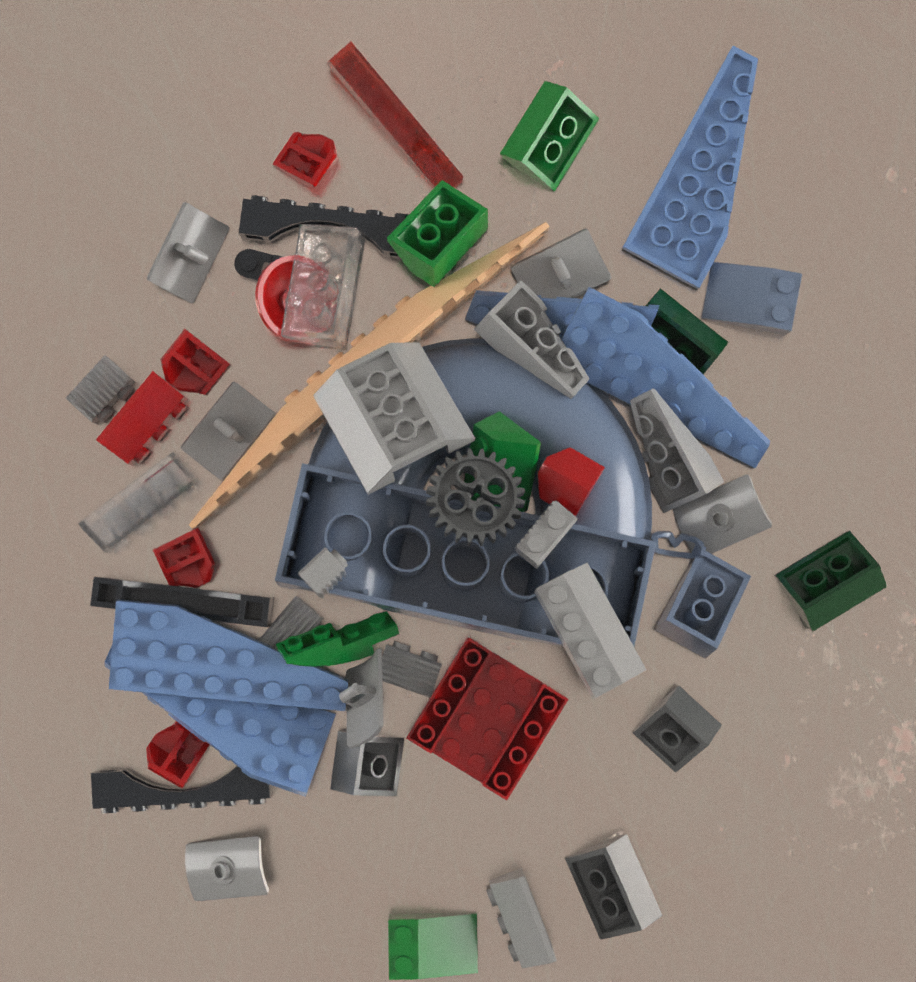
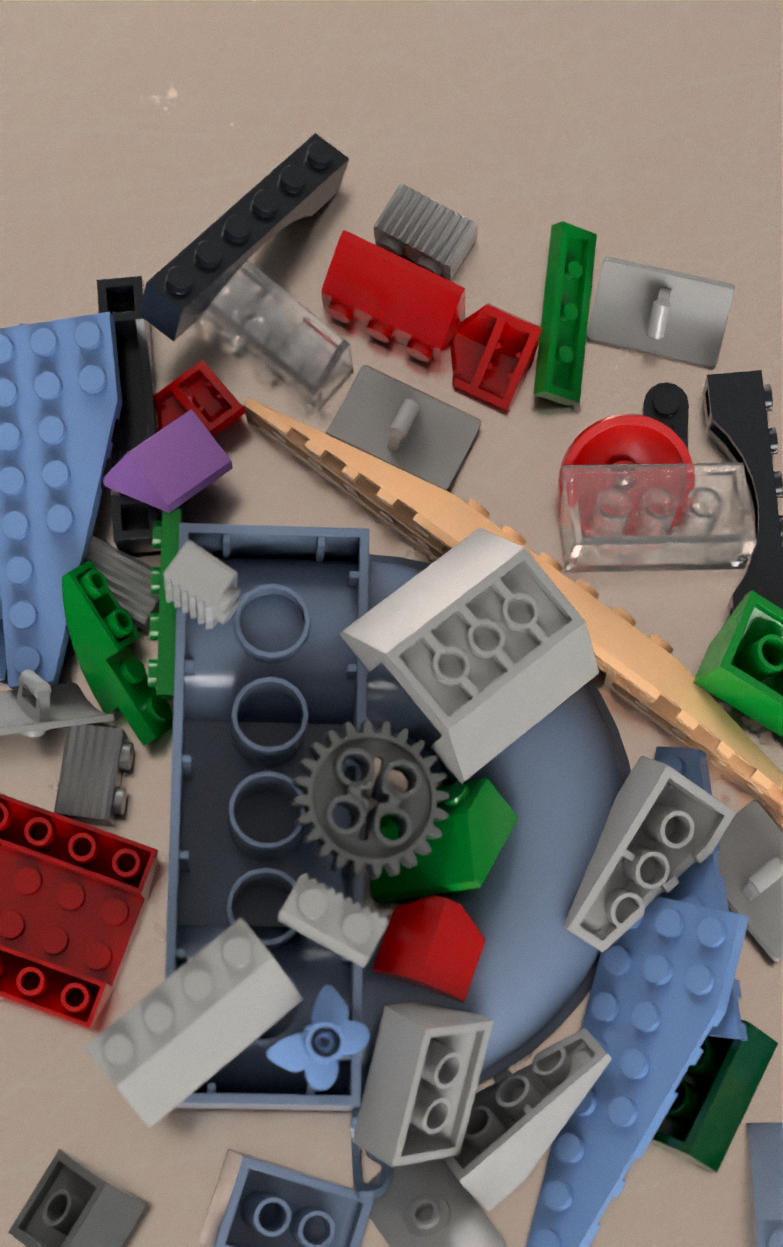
camera: 85 degrees right, 10 degrees down
none -> medium lavender slope [103,409,233,513]
none -> black arch [139,133,349,342]
none -> green plate [148,509,183,699]
none -> medium blue animal [266,985,370,1090]
none -> light grey slope [352,1001,494,1167]
none -> green plate [533,221,597,406]

